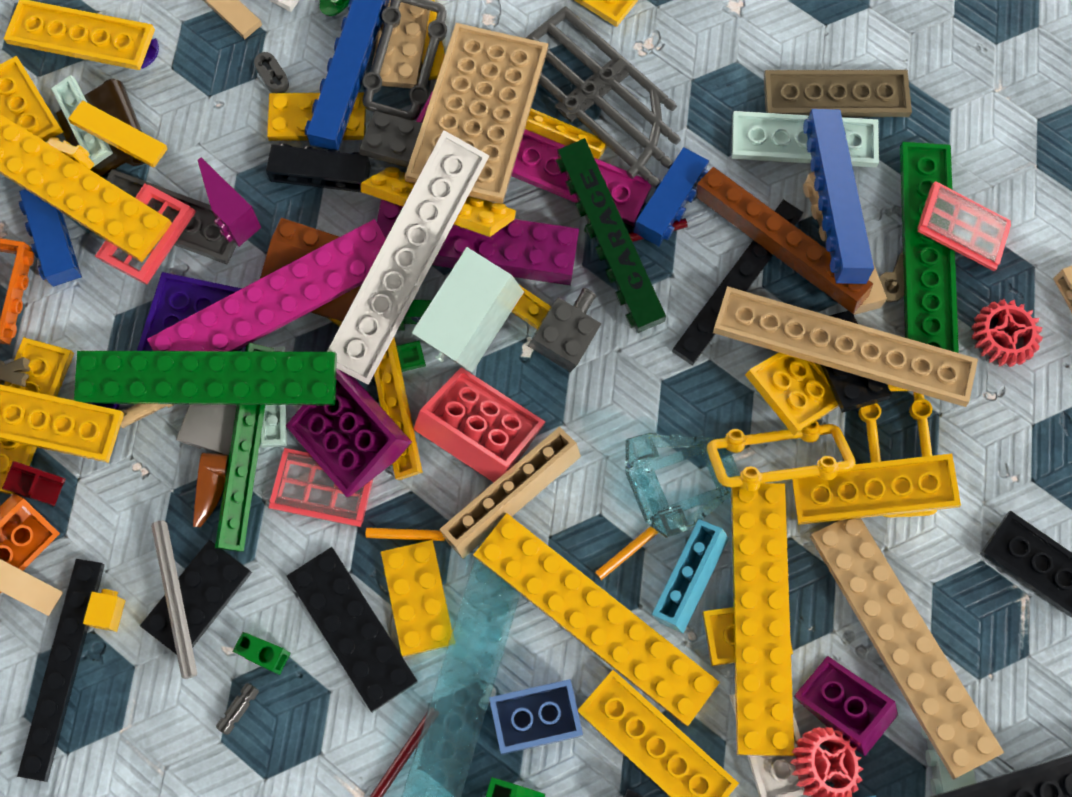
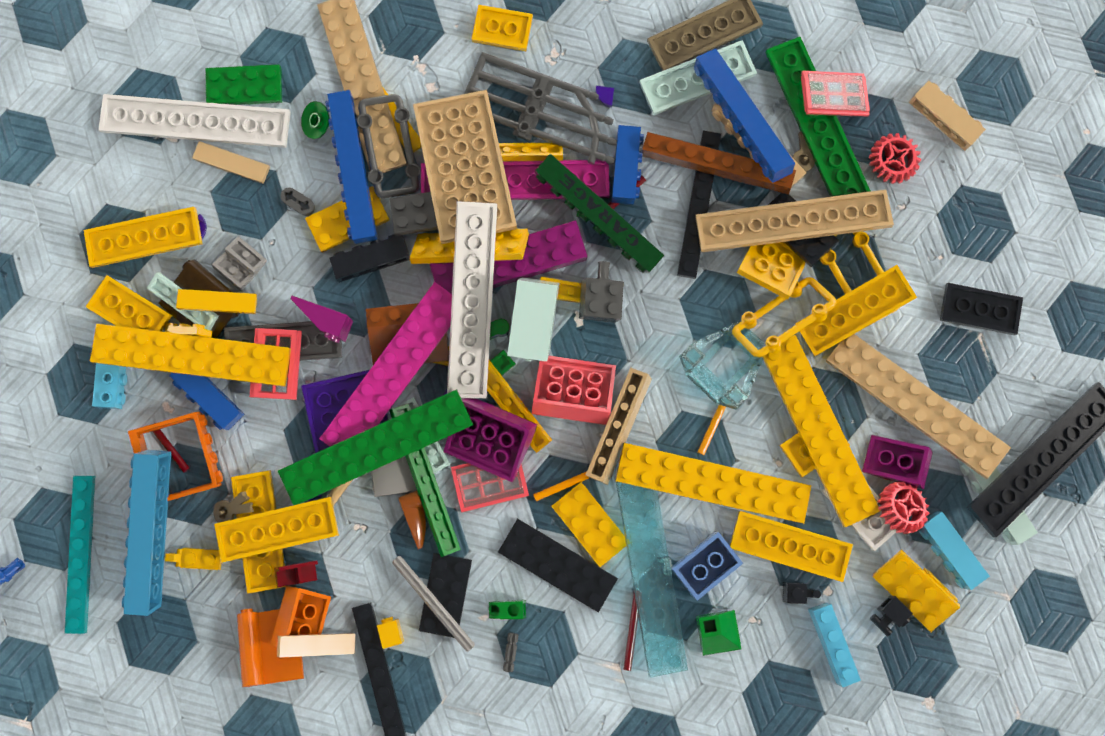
camera: 25 degrees left, 10 degrees up
medium azure brick [652,519,729,633] -> none
none -> light grey slope [212,236,267,291]
none -> dark purple tile [596,85,614,108]

